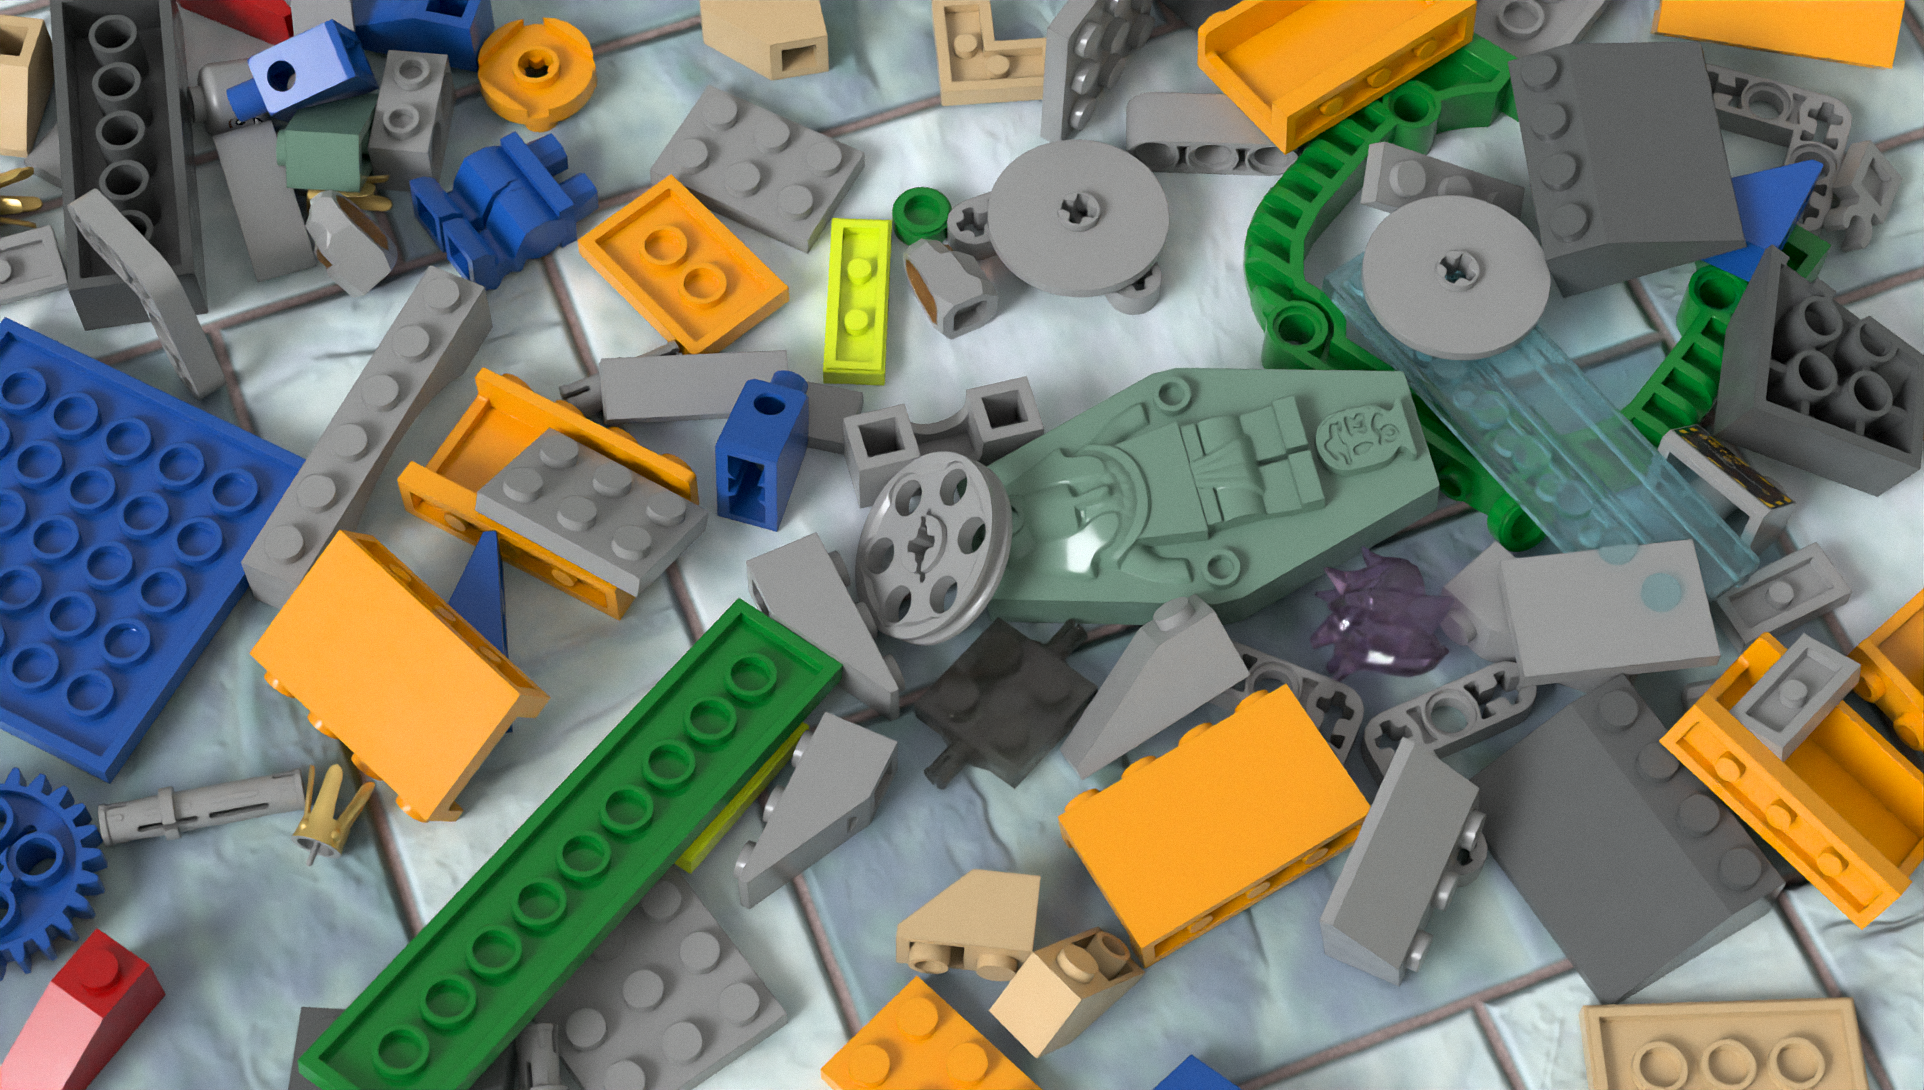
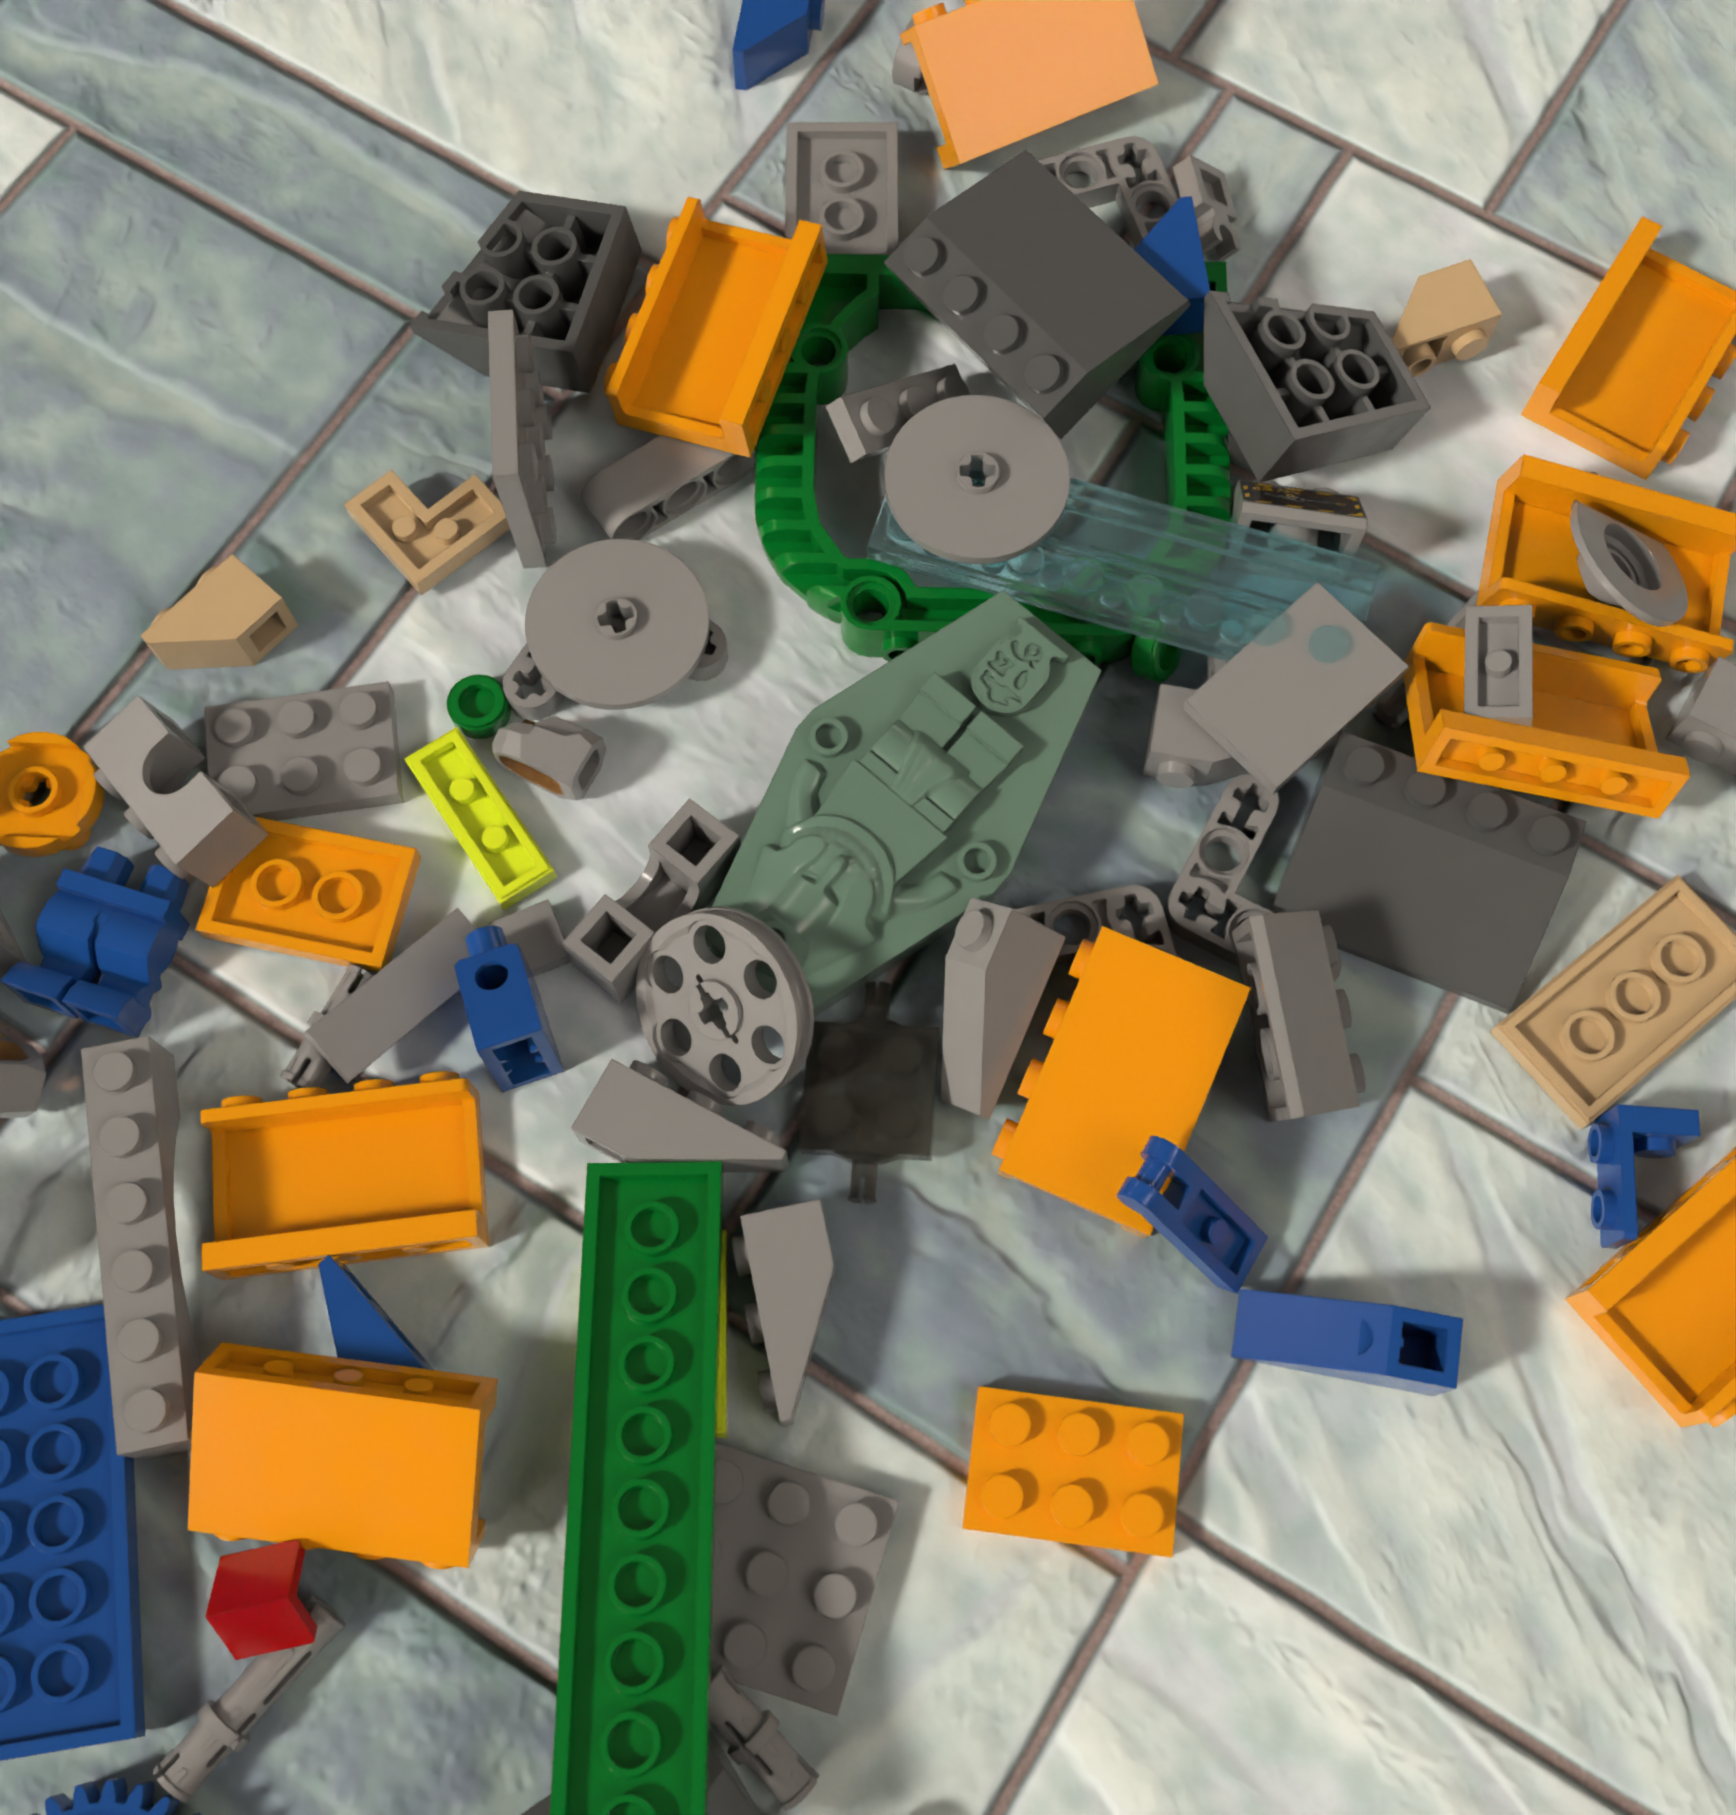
camera: 35 degrees left, 10 degrees up
pearl gold piece [291,764,375,867] -> none
light grey plate [475,427,709,598] -> none
tan slope [896,869,1041,981] -> none
tan slope [989,926,1145,1059] -> none
clear purple hair [1310,546,1455,682] -> none
light grey plate [1707,541,1853,655] -> none
none -> light grey arch [83,695,269,888]
none -> red panel [205,1539,318,1660]
none -> blue plate [1117,1135,1268,1294]

